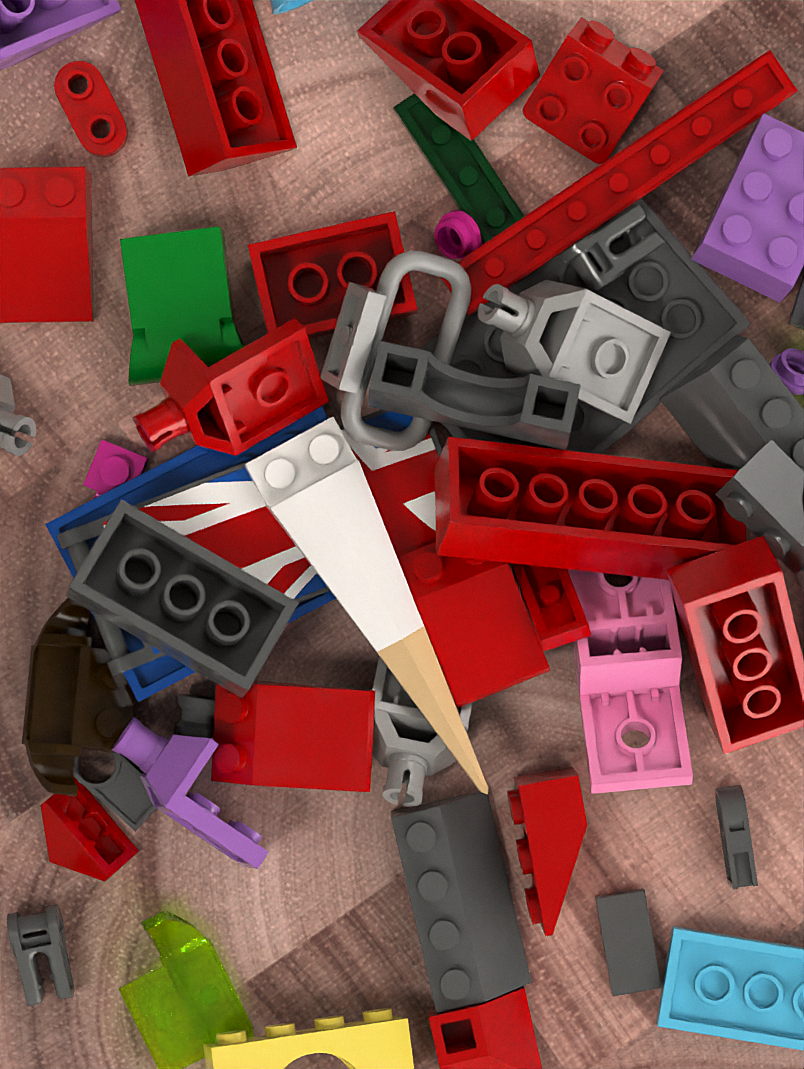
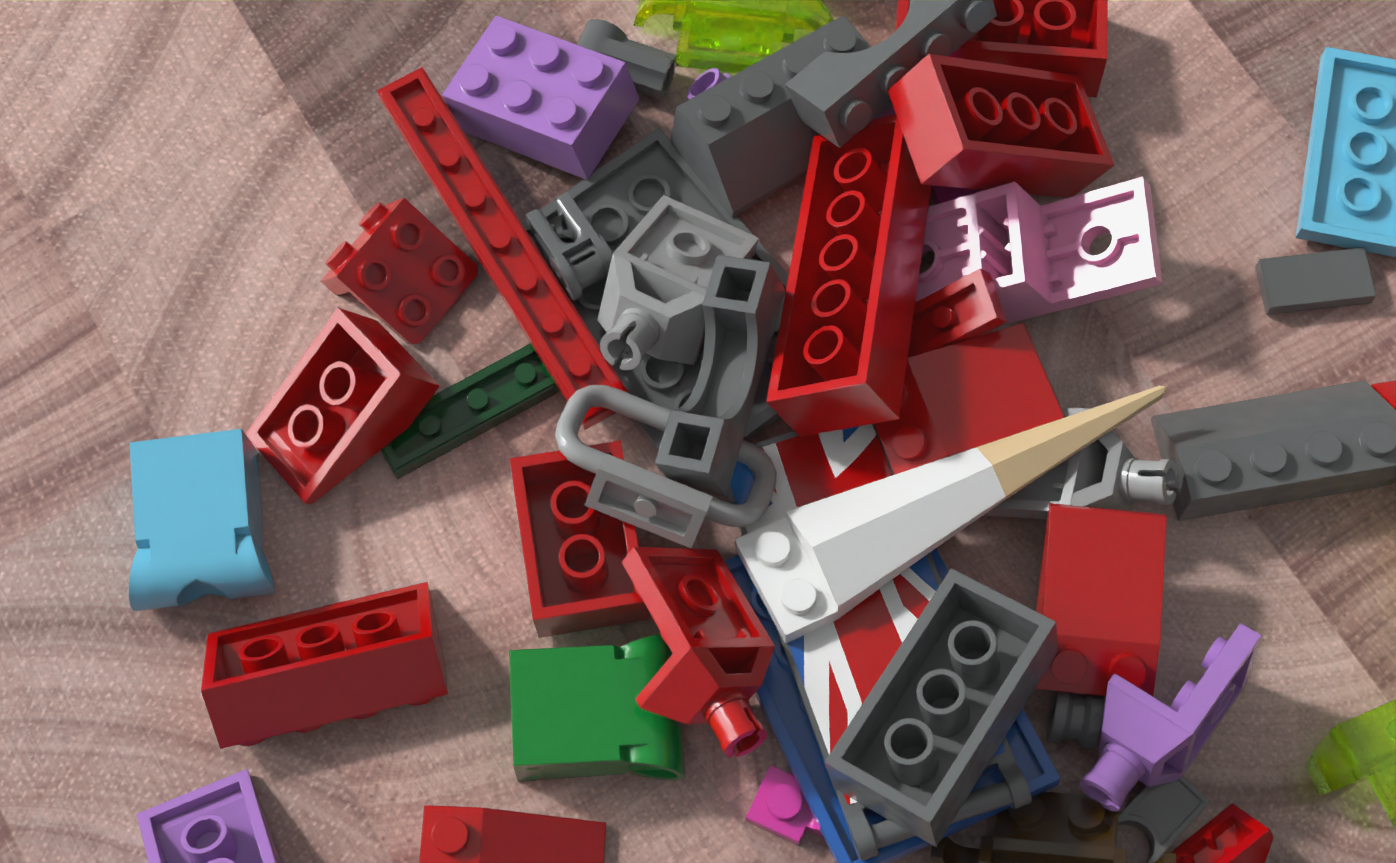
camera: 85 degrees left, 20 degrees down
red plate [54,61,128,157] -> none
dark pink plate [434,210,481,259] -> none
red slope [507,767,588,936] -> none
dark grey piece [715,785,758,890] -> none

